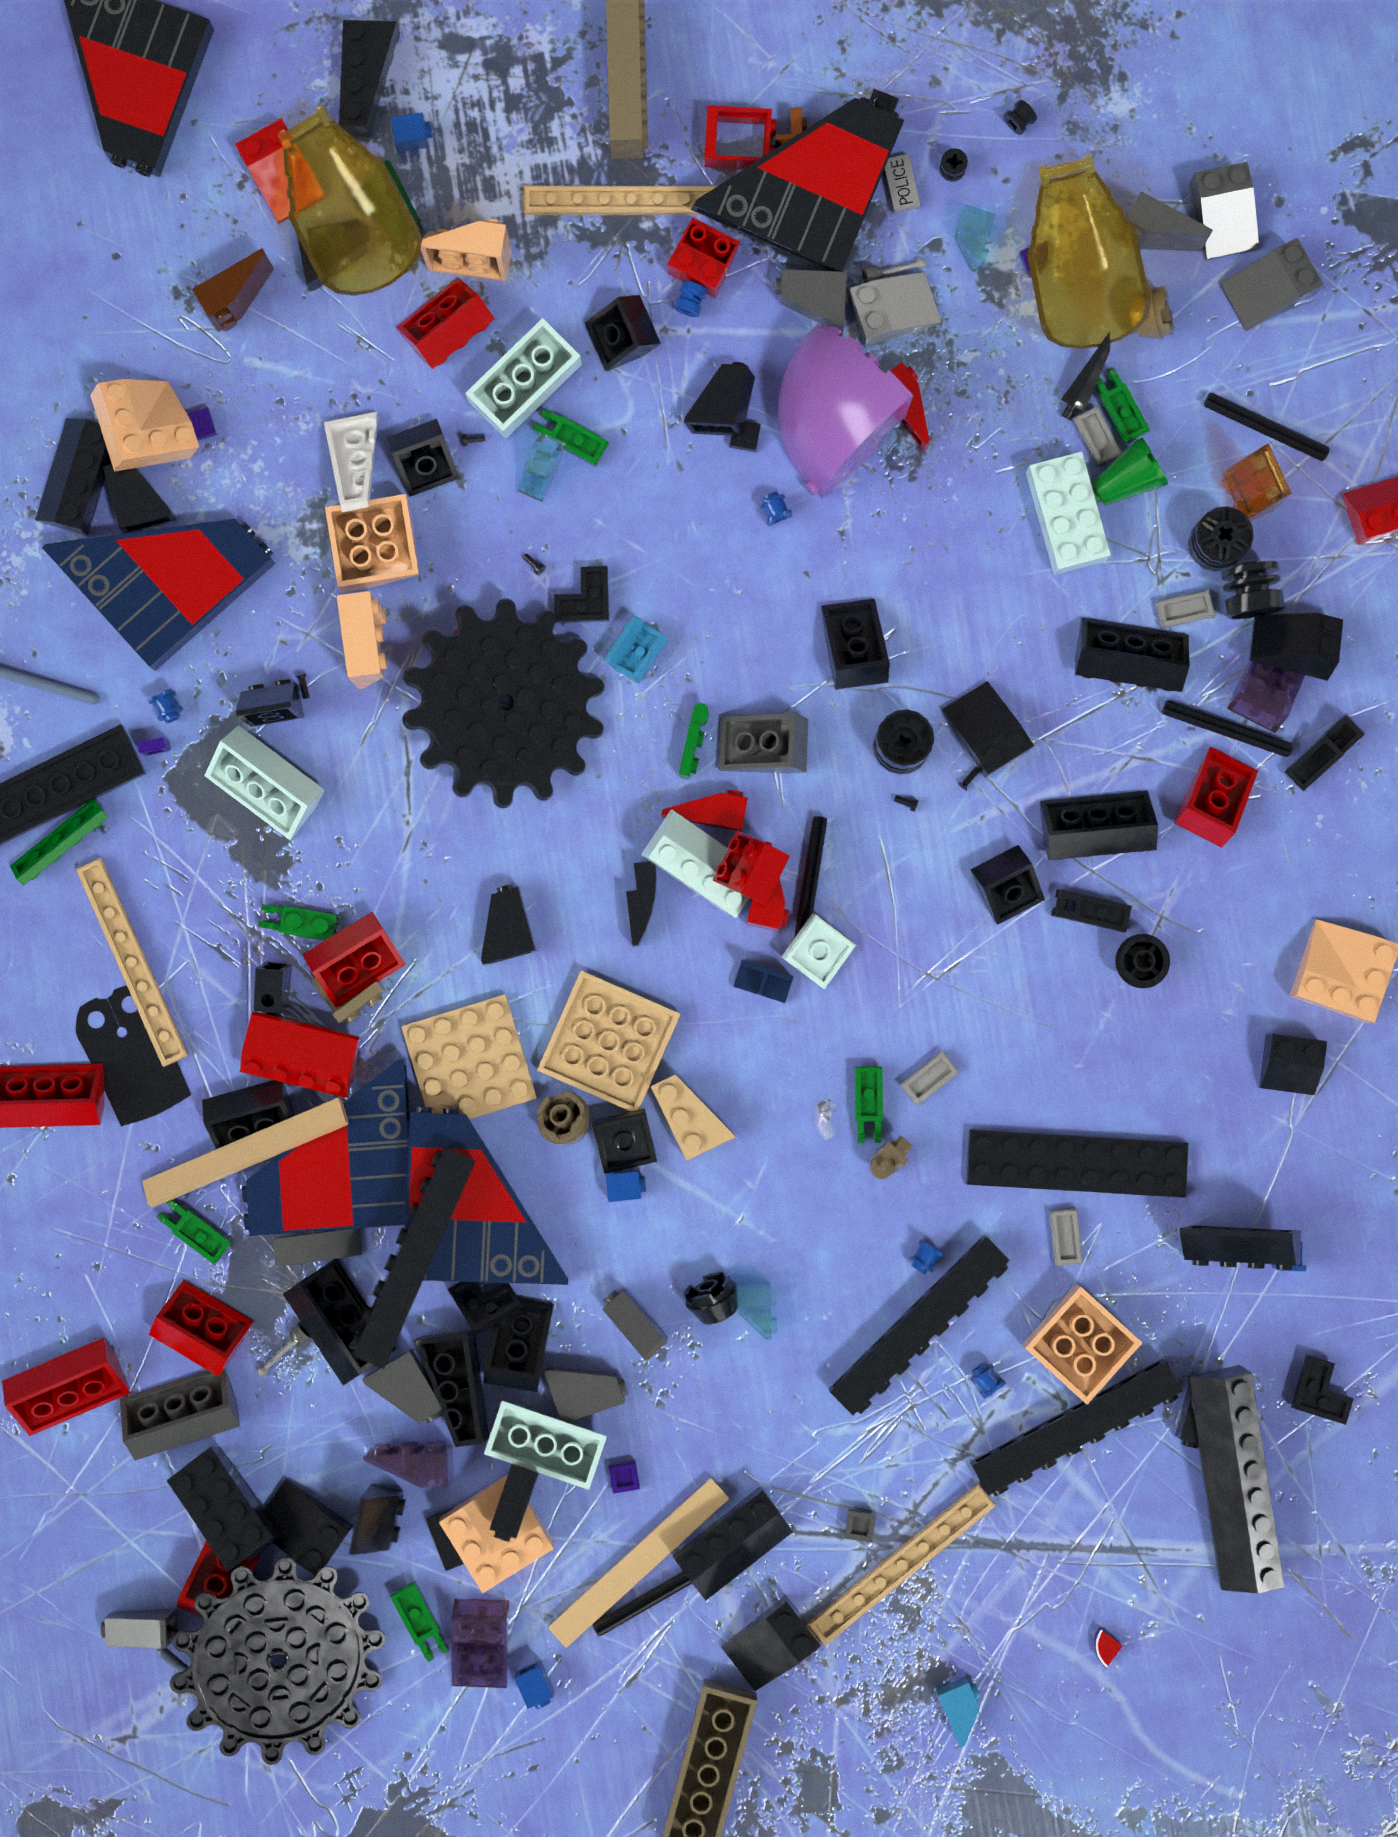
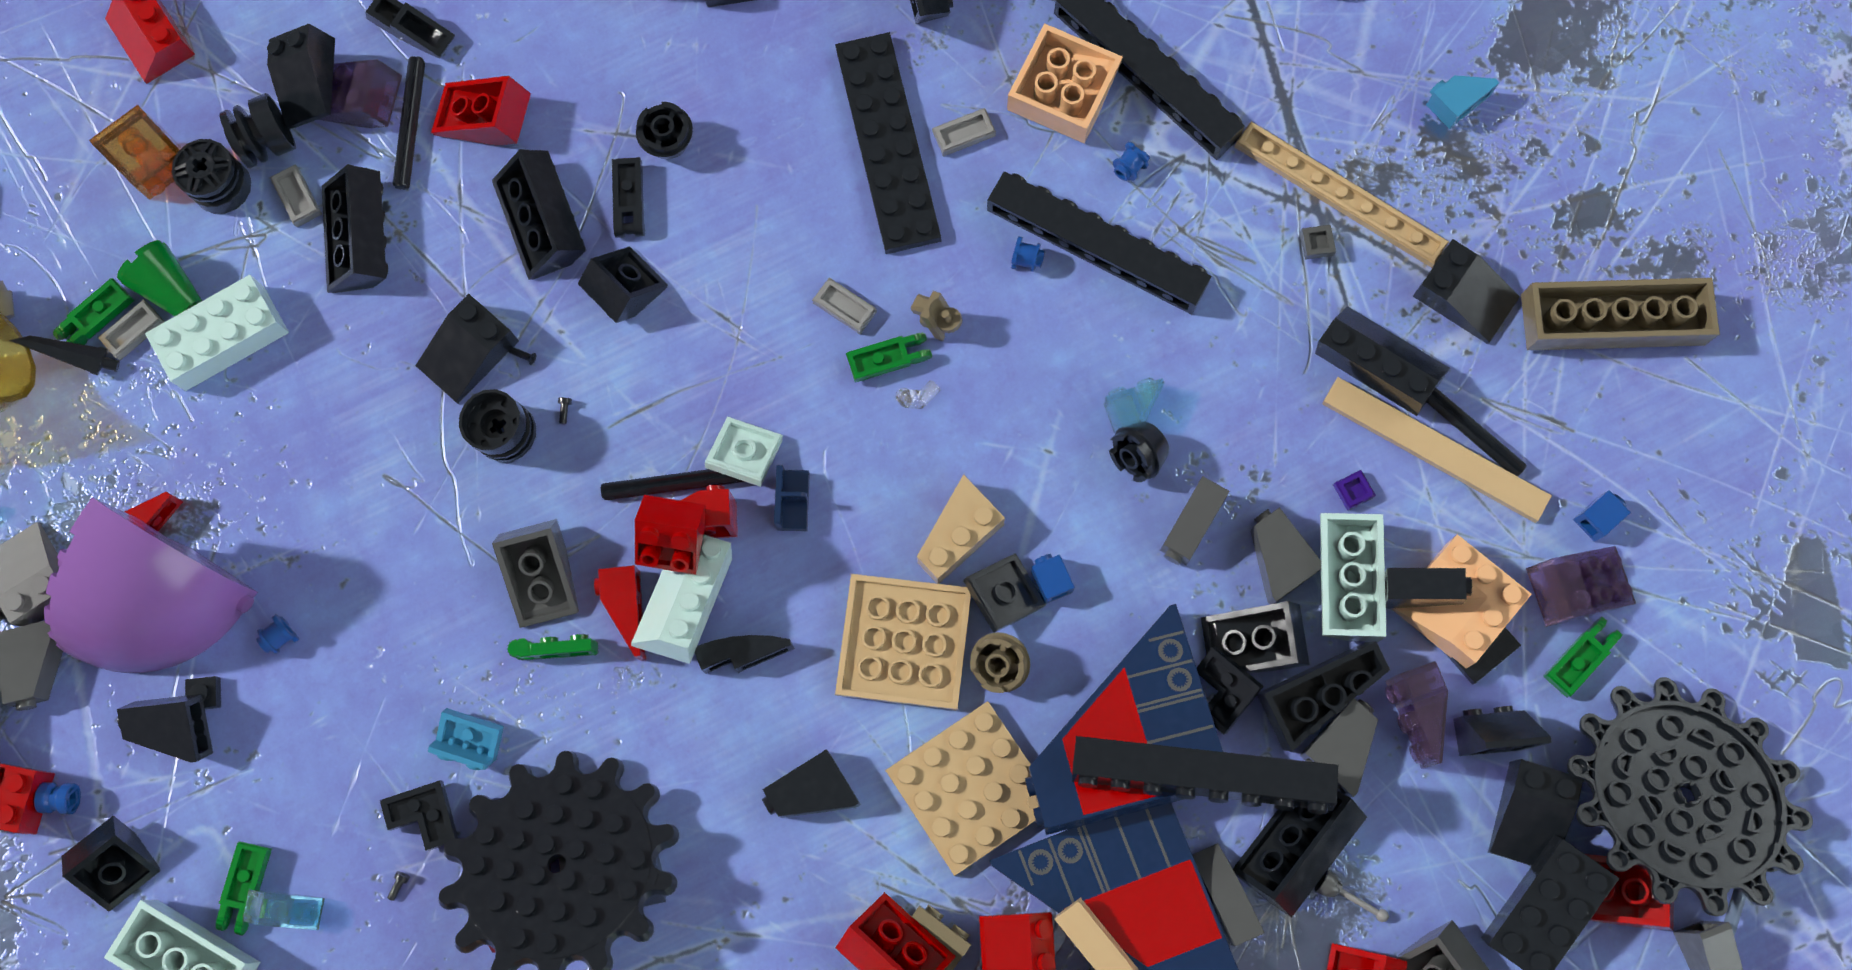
camera: 105 degrees left, 10 degrees down
black slope [821,598,890,690] -> none
black axle [1204,392,1330,461] -> none

